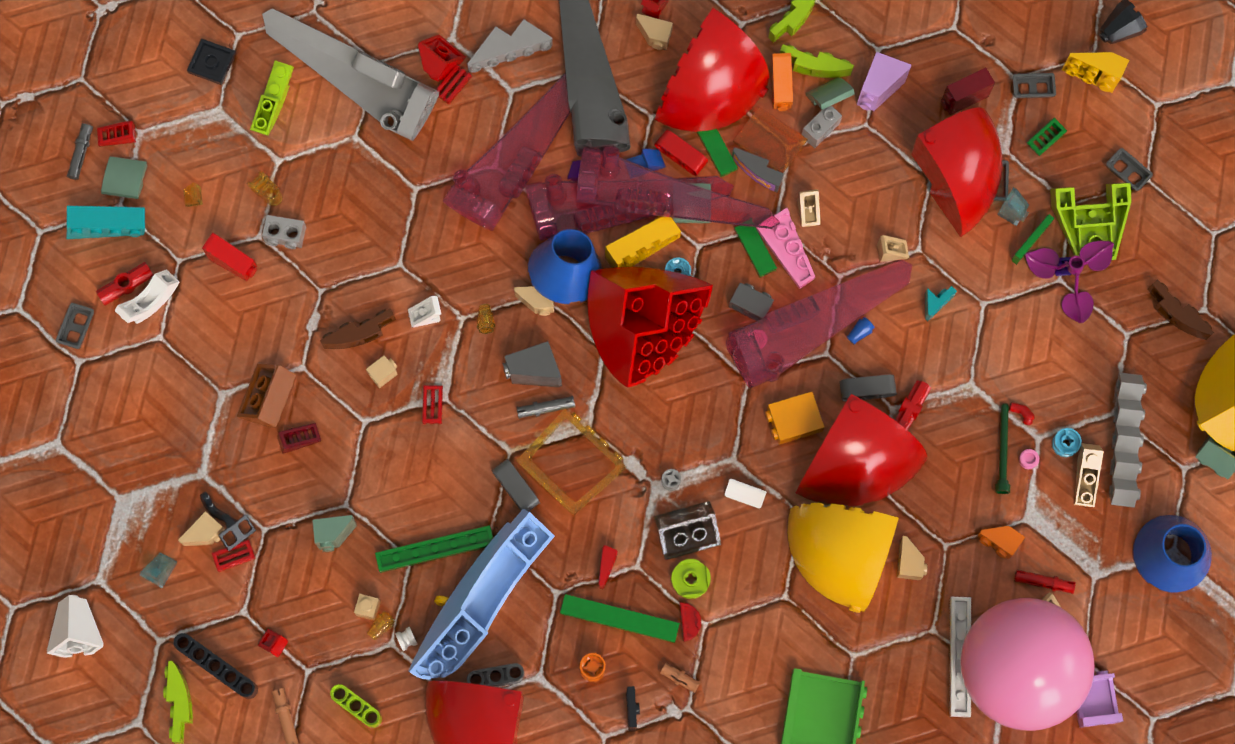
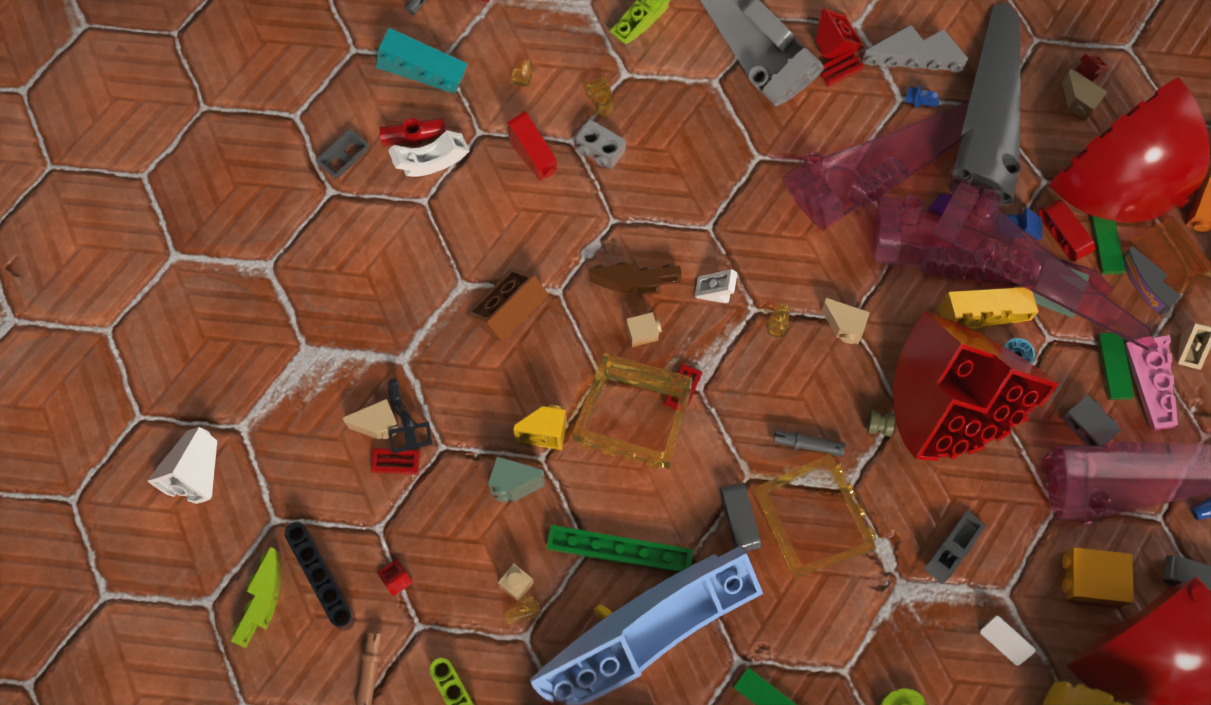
camera: 25 degrees right, 5 degrees down
sand green slope [101,156,147,199] -> none
clear light blue slope [140,553,177,588] -> none
dark red slope [277,423,321,454] -> none
white wheel [395,627,418,651] -> none
dark grey slope [502,341,562,387] -> none
blue cone [528,229,603,304] -> none
red slope [598,545,618,590] -> none
clear smoke slope [653,501,721,560] -> none
light grey wheel [661,469,681,491] -> none
none -> yellow slope [514,405,567,450]
none -> clear yellow windscreen [572,353,692,469]
none -> olive wheel [867,410,895,437]
none -> blue piece [905,85,940,107]
none -> dark grey slope [923,511,986,584]

